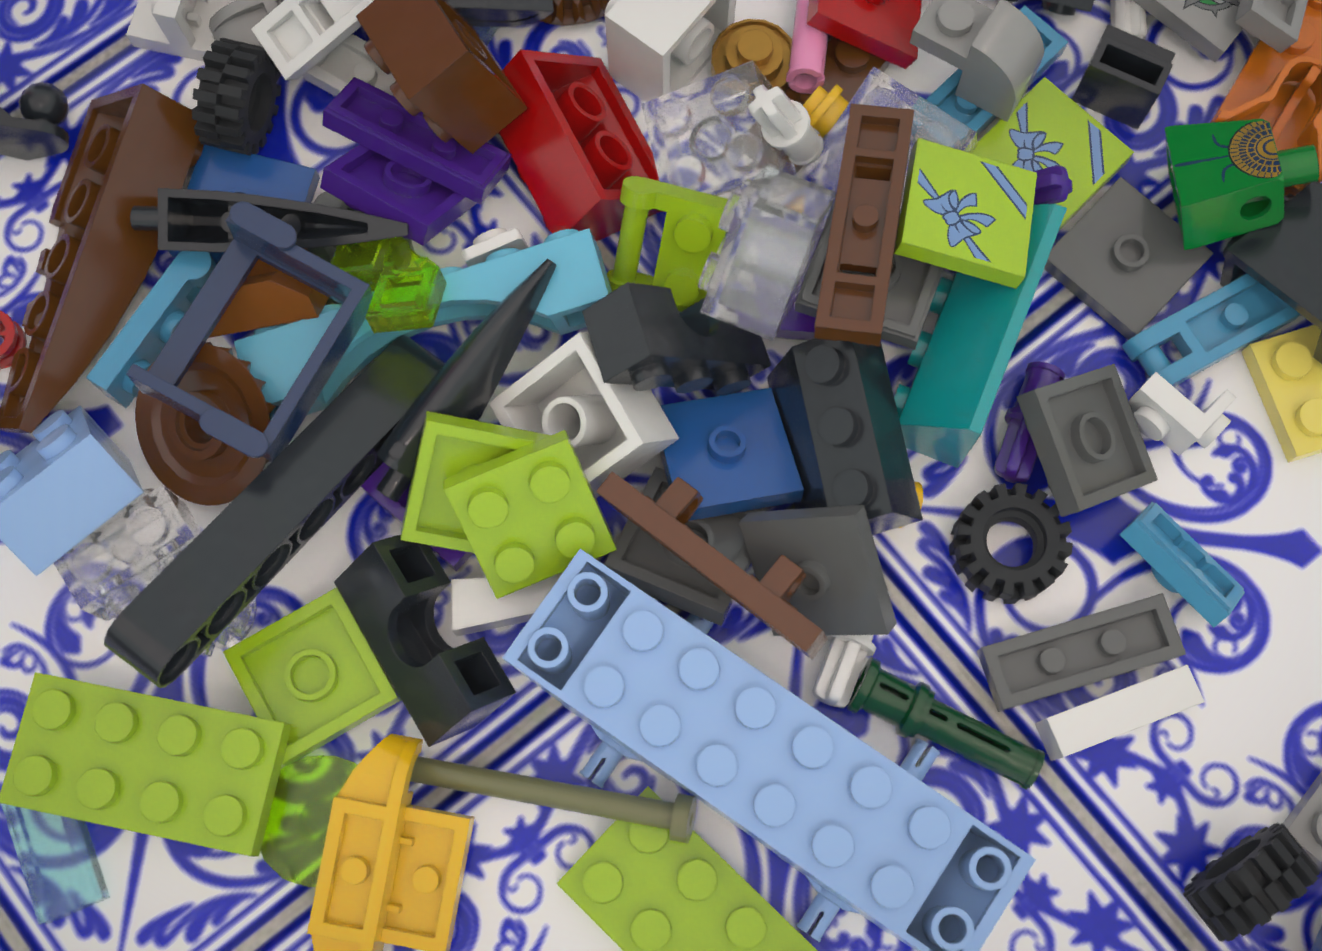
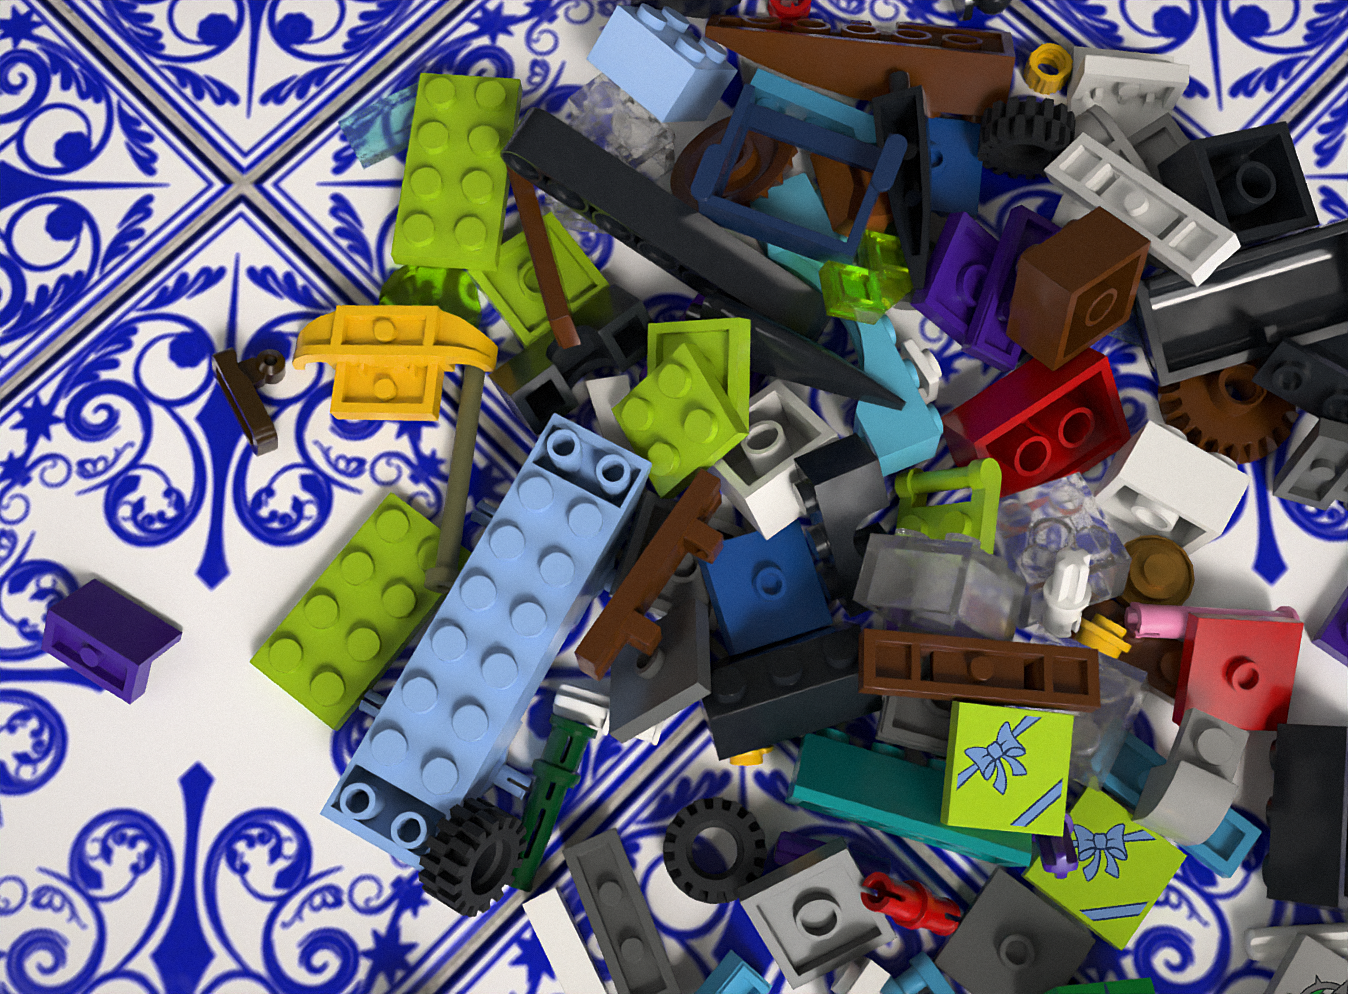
camera: 85 degrees right, 0 degrees up
black piece [1072,24,1176,130] -> none
none -> black tyre [418,797,527,917]
none -> reddish brown tile [506,165,581,349]
none -> red pin [861,872,961,936]
none -> yellow axle [1023,43,1073,95]

